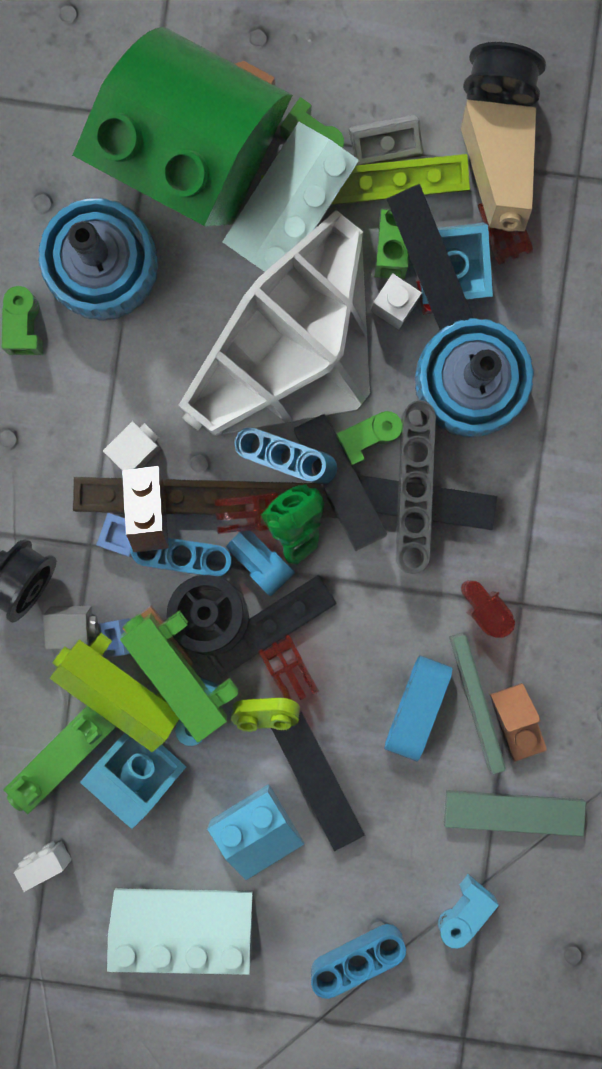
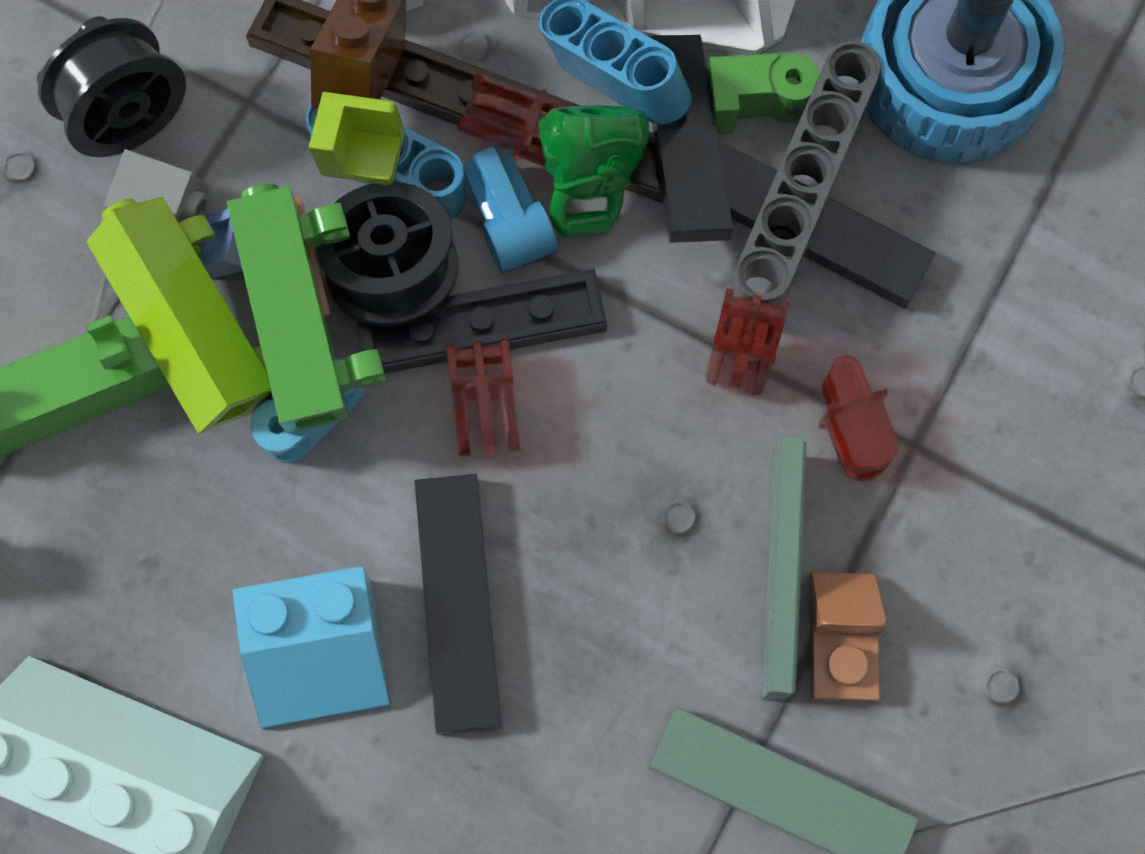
camera: 20 degrees right, 15 degrees down
medium azure slope [80,733,187,829] -> none
medium blue plate [96,513,131,557] -> none
lime plate [231,698,300,732] -> none
dark azure beam [384,655,453,762] -> none
none -> lime panel [308,92,405,185]
none -> clear red arm [705,288,789,395]

